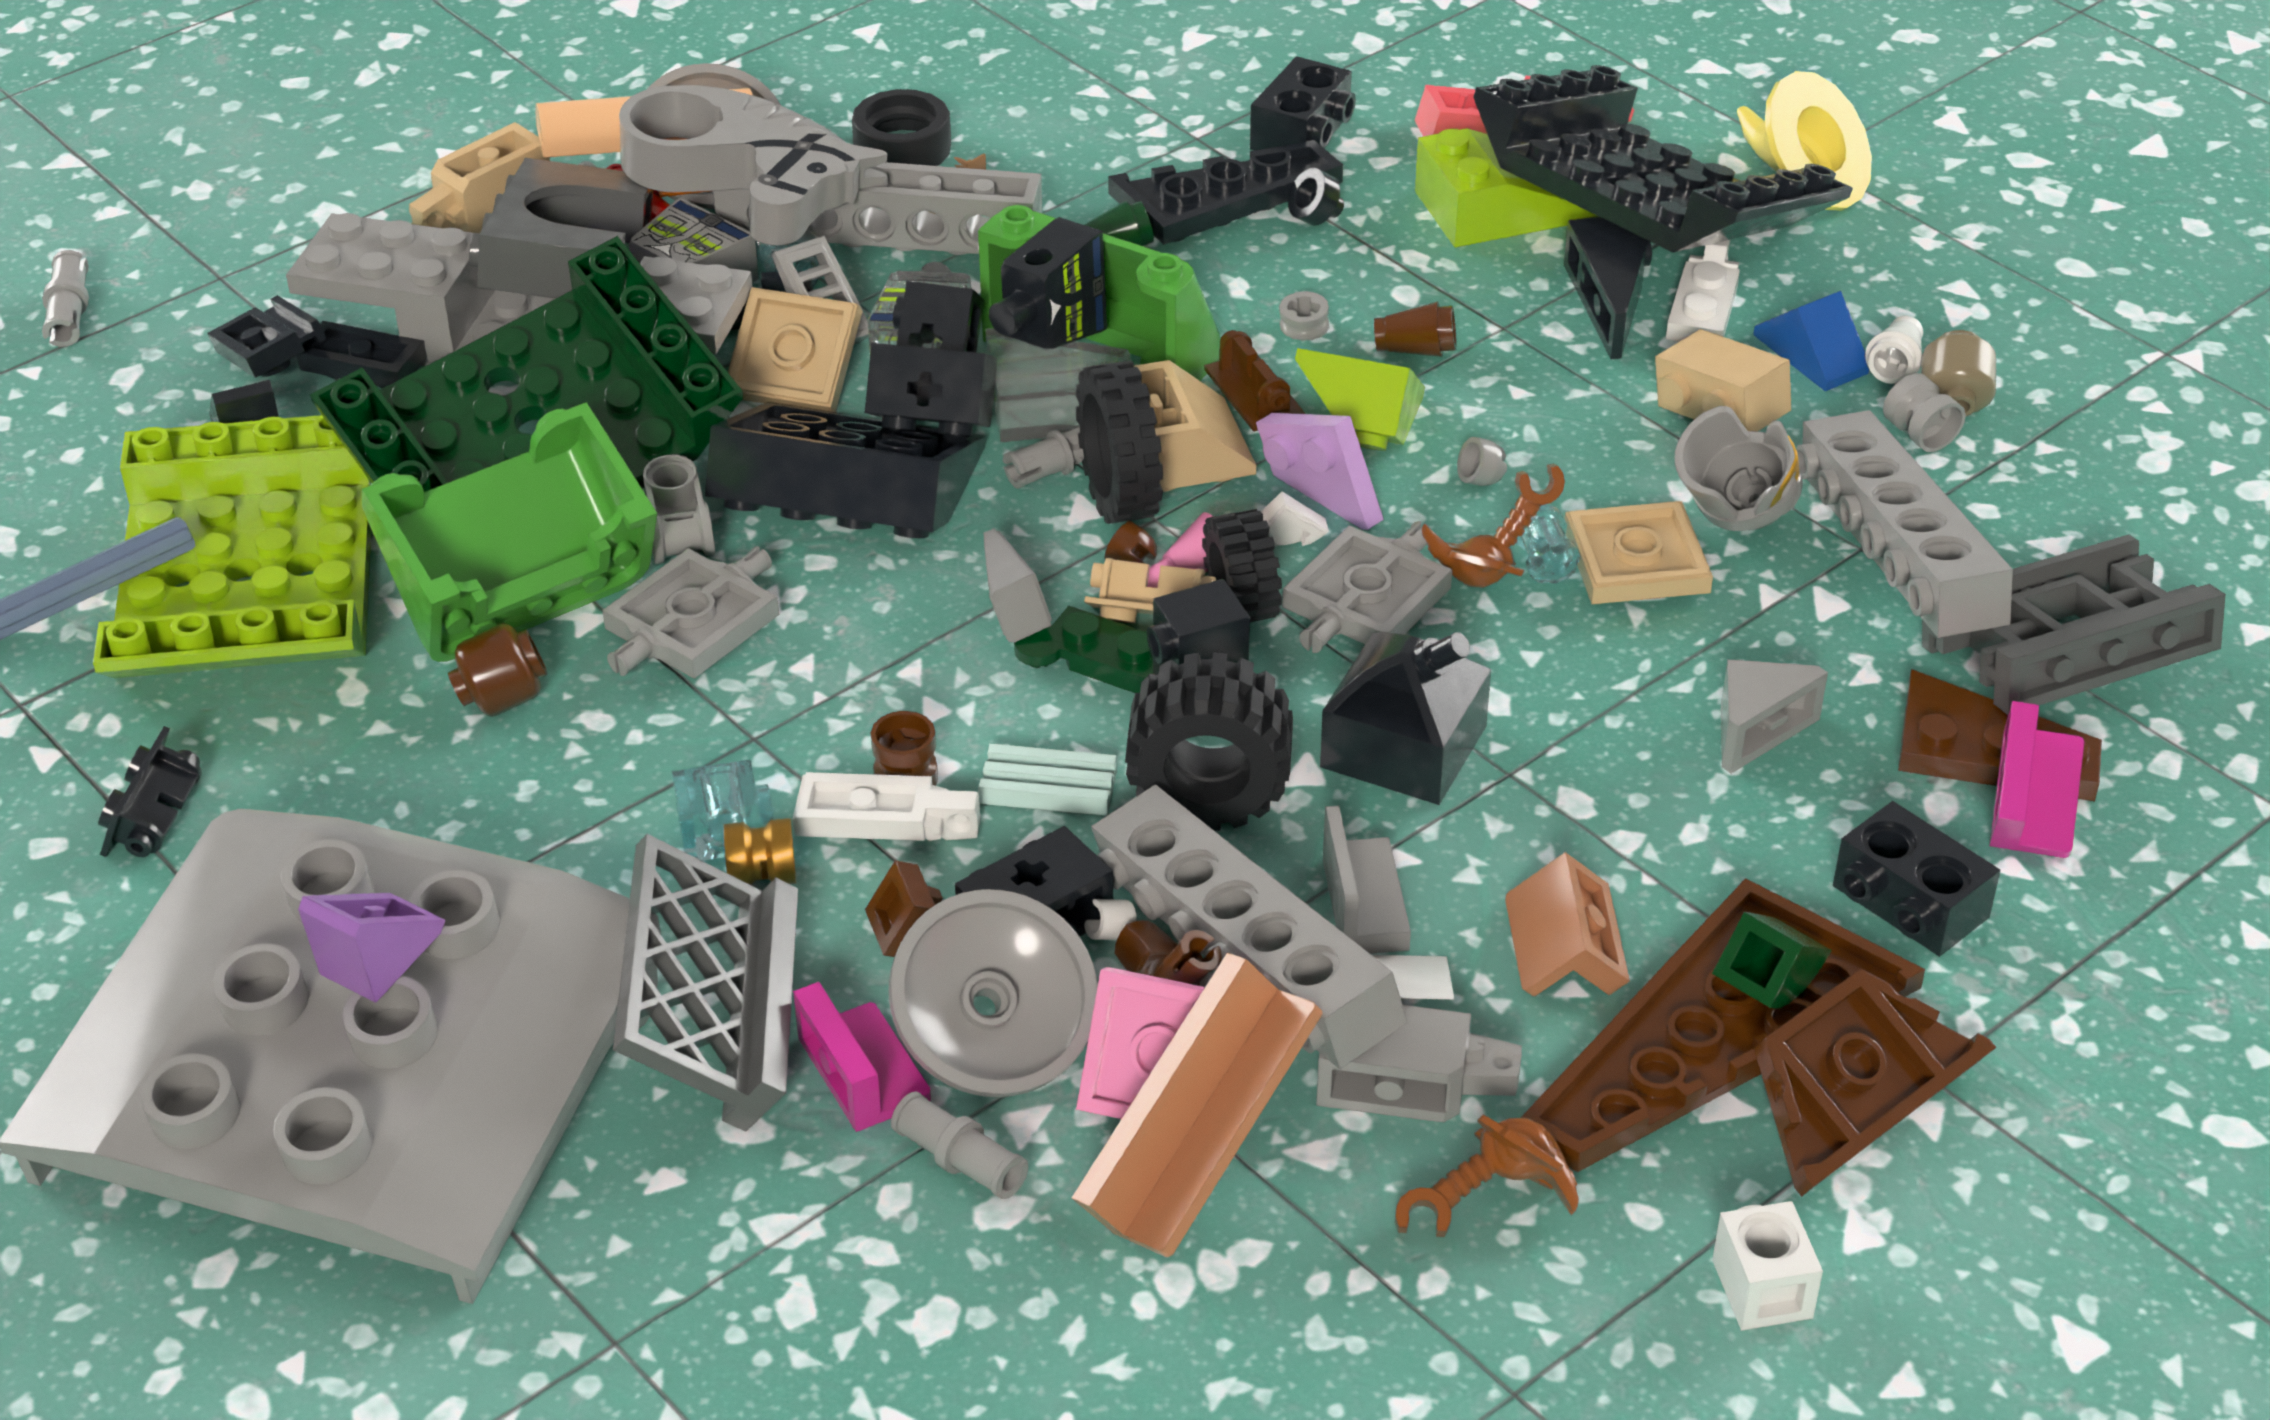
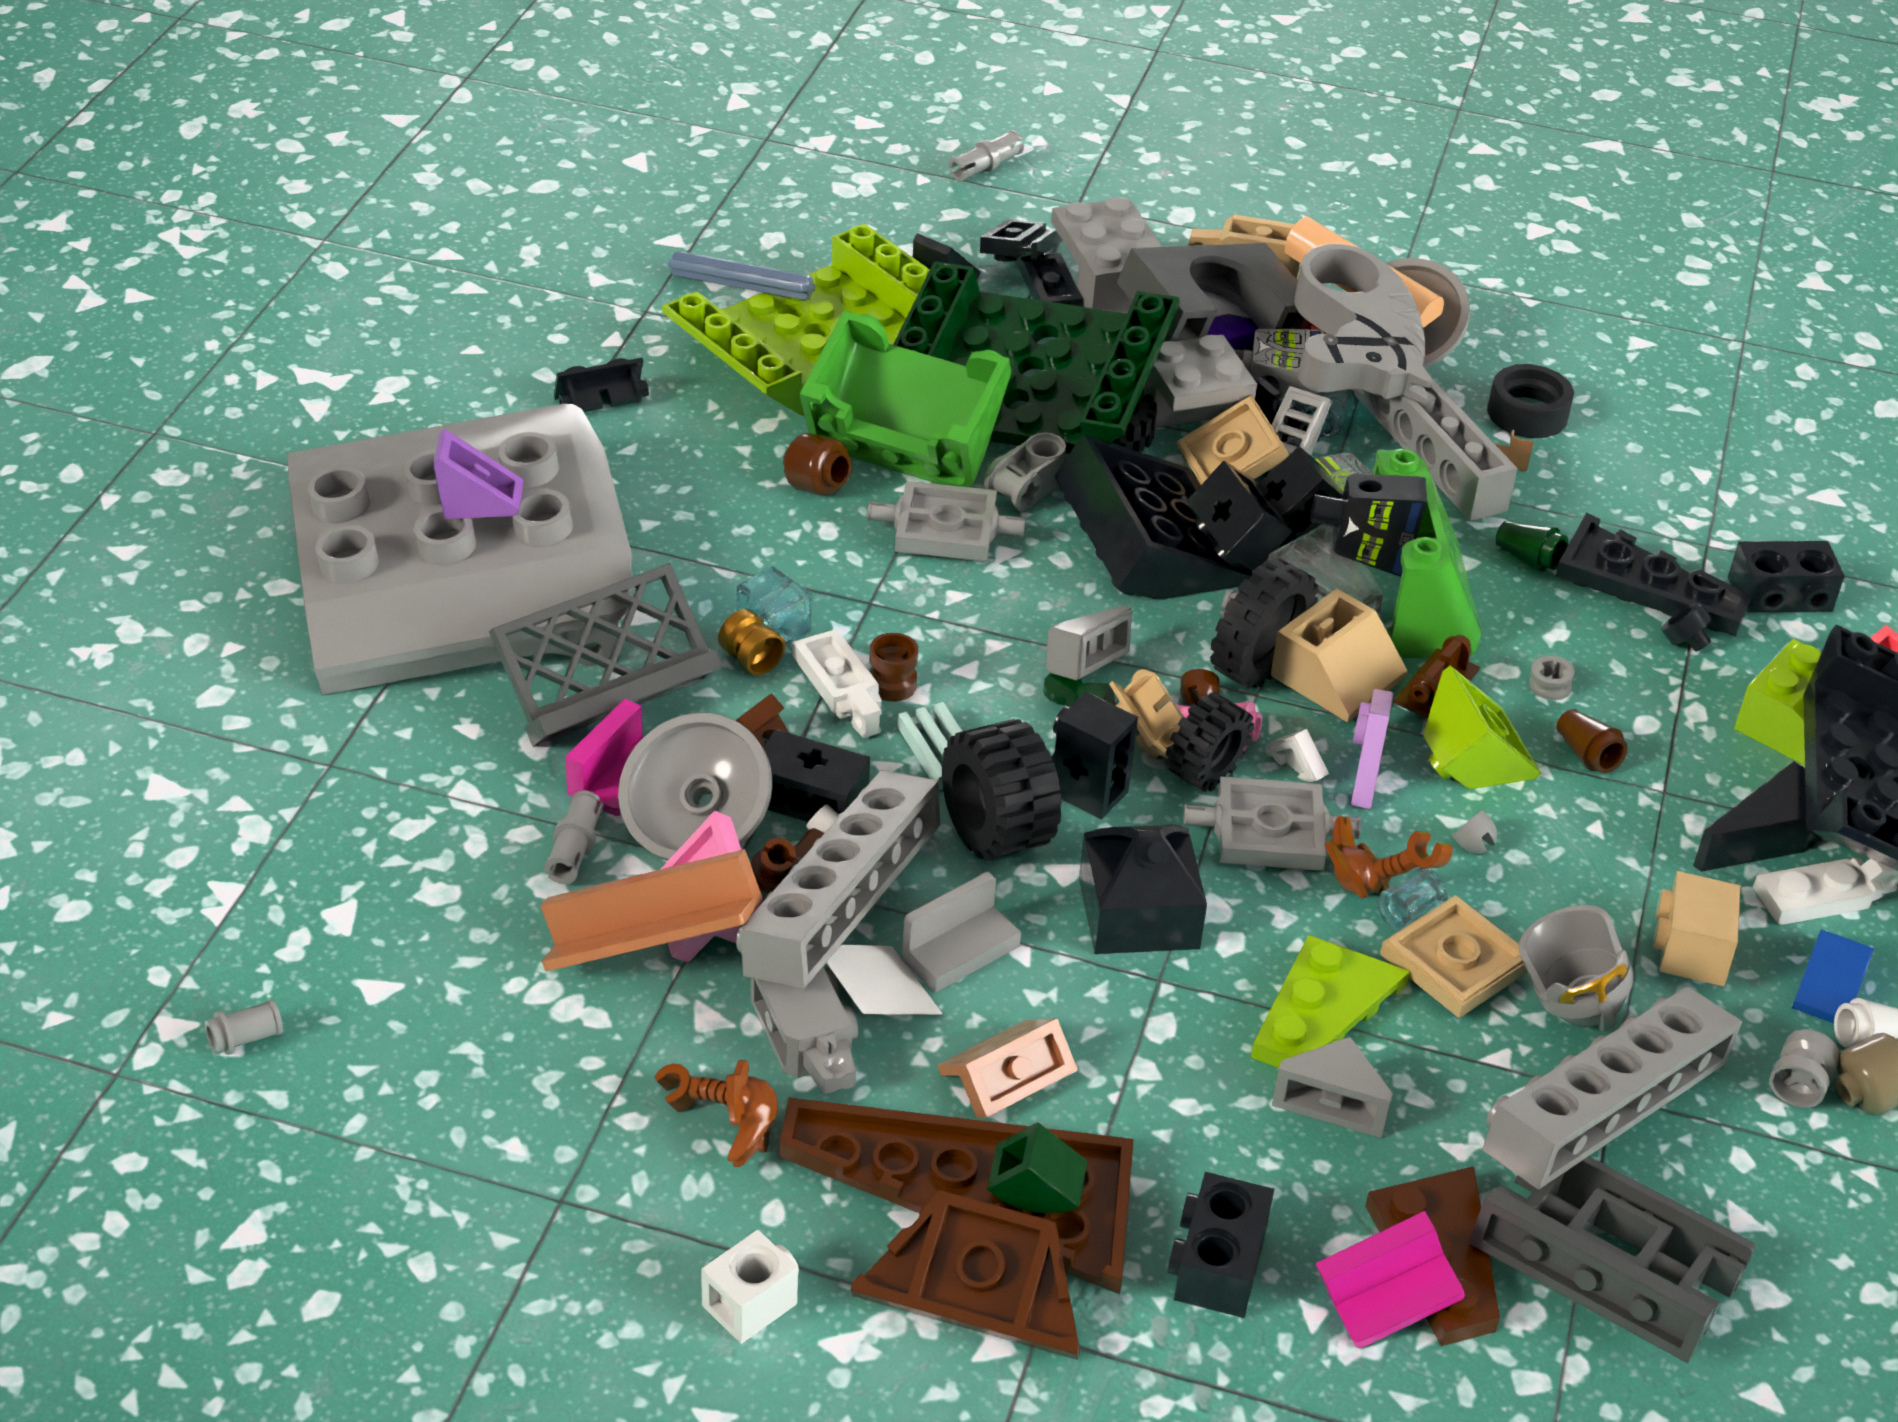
camera: 55 degrees right, 0 degrees up
none -> lime wing [1251,935,1411,1068]

